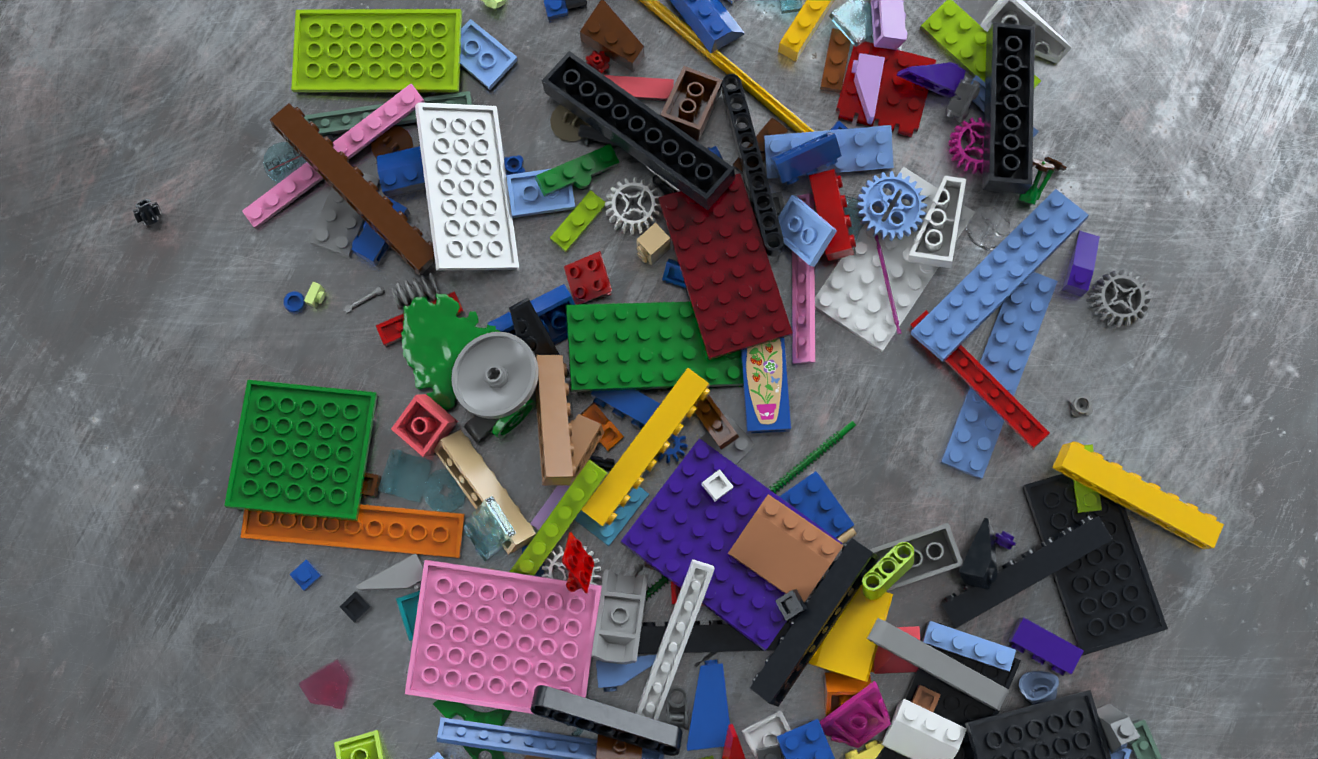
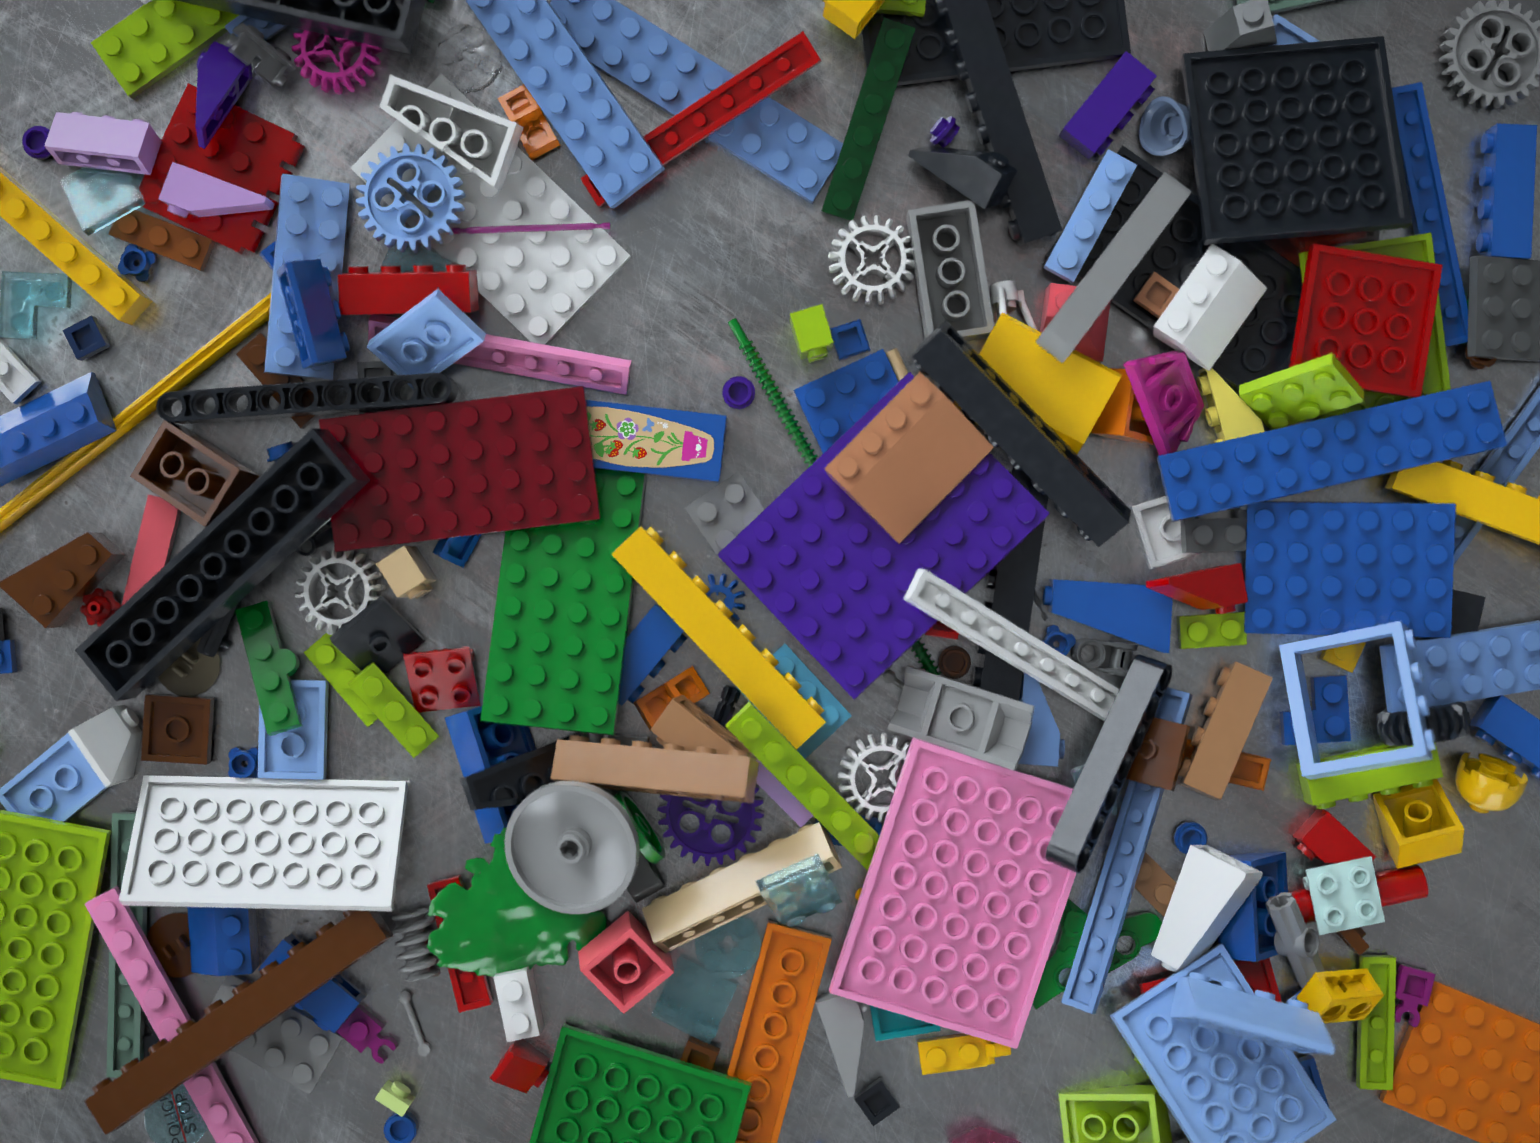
camera: 85 degrees left, 10 degrees up
red hinge [562,532,594,593] -> none
reddish brown plate [695,394,739,450] -> none
white plate [701,469,733,502] -> none
black plate [775,589,807,621] -> none
lime beam [862,542,914,600] -> none
none -> dark blue plate [62,315,111,361]
none -> white slope [68,705,142,788]
none -> blue plate [118,244,156,282]
none -> reddish brown plate [141,694,214,765]
none -> black plate [330,596,425,674]
none -> magenta plate [336,1004,398,1064]
none -> lime plate [347,662,439,758]
none -> red slope [490,1039,550,1093]
none -> white brick [494,967,544,1042]
none -> orange slope [498,84,560,160]
none -> dark purple gear [657,786,764,866]
none -> dark purple plate [722,376,755,409]
none -> lime brick [789,304,834,363]
none -> dark green plate [821,18,915,221]
none -> white gear [828,215,915,305]
none -> blue tile [830,319,871,361]
none -> yellow hinge [917,1033,1011,1075]
none -> reddish brown plate [938,646,971,679]
none -> white plant [990,280,1037,330]
none -> blue plate [1042,625,1076,657]

